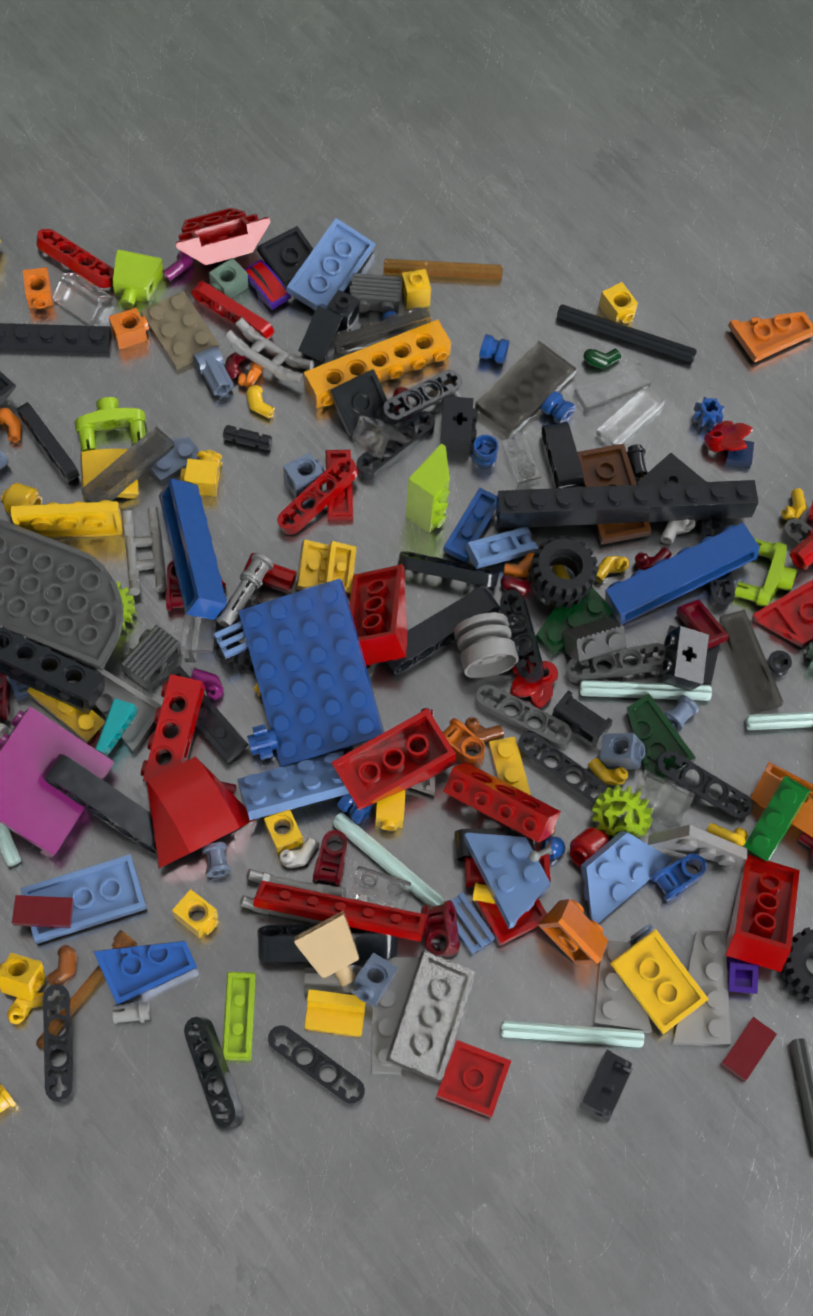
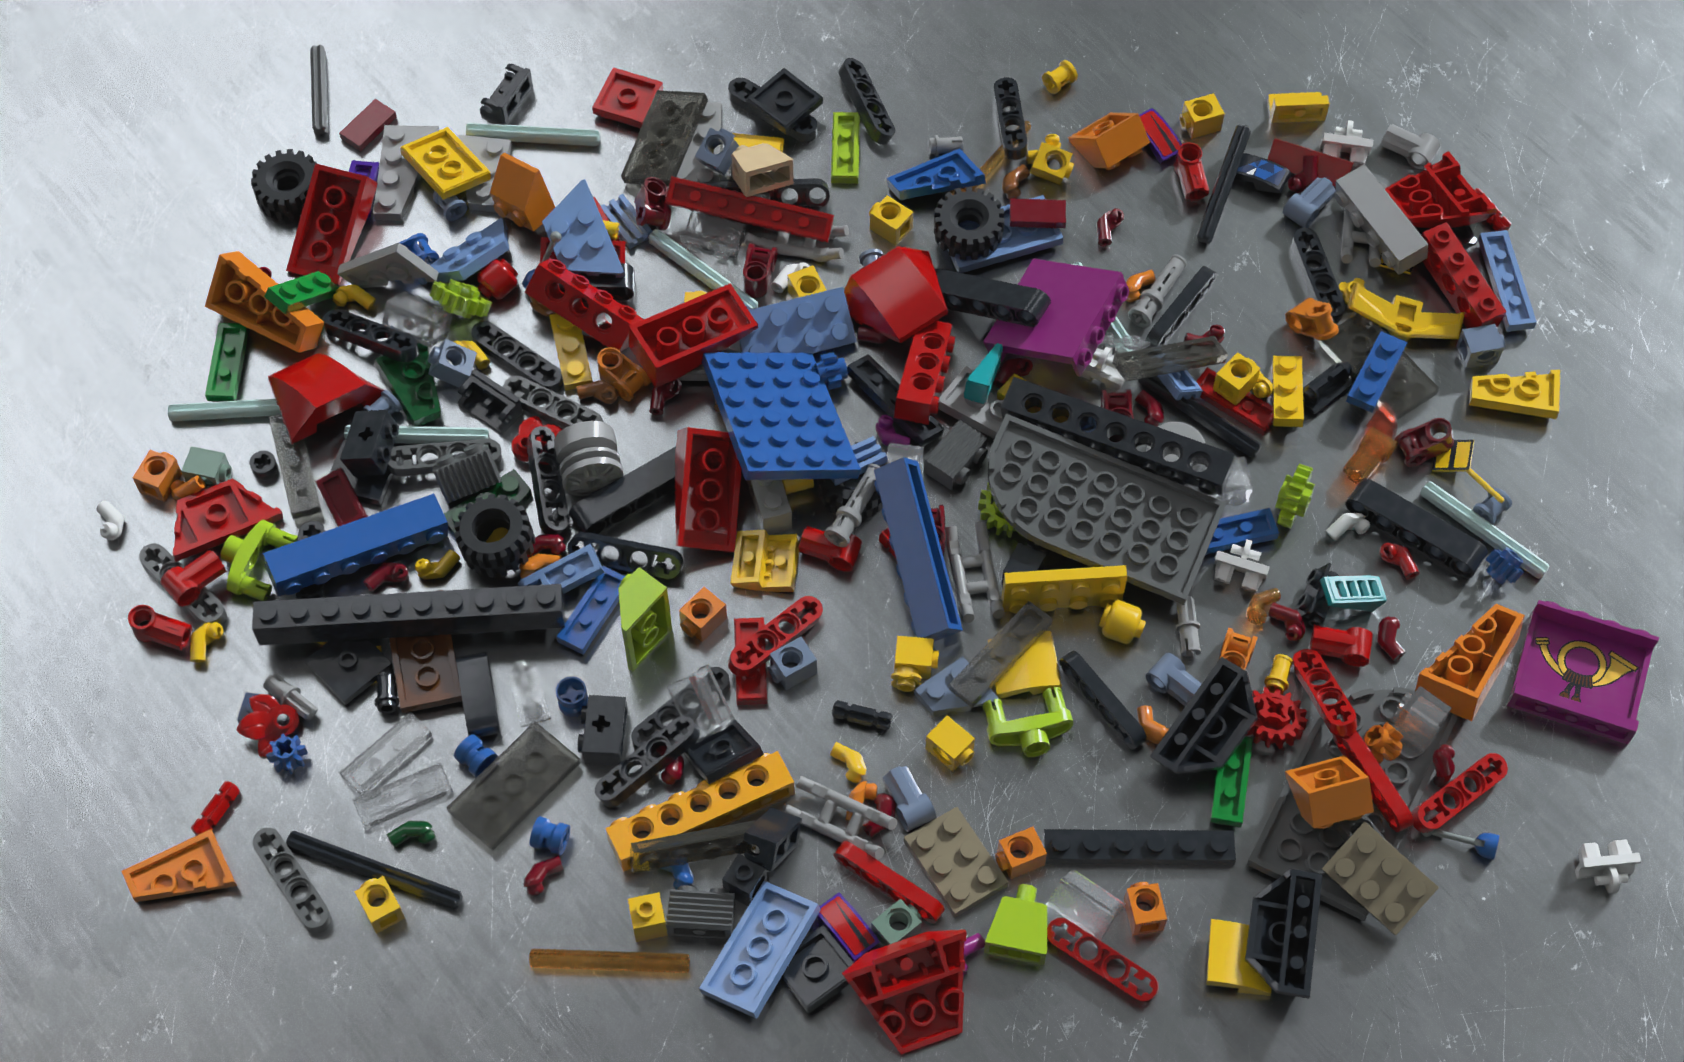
camera: 175 degrees left, 5 degrees down
none -> red axle [191,781,240,835]
none -> dark grey beam [252,828,331,933]
none -> light grey axle [263,673,318,720]
none -> red wedge [268,353,384,444]
none -> dark red arm [523,856,564,896]
none -> orange brick [679,587,727,642]
none -> black plate [746,68,823,135]
none -> yellow brick [925,715,975,772]
none -> black tyre [934,187,1005,260]
none -> black brick [1002,542,1046,585]

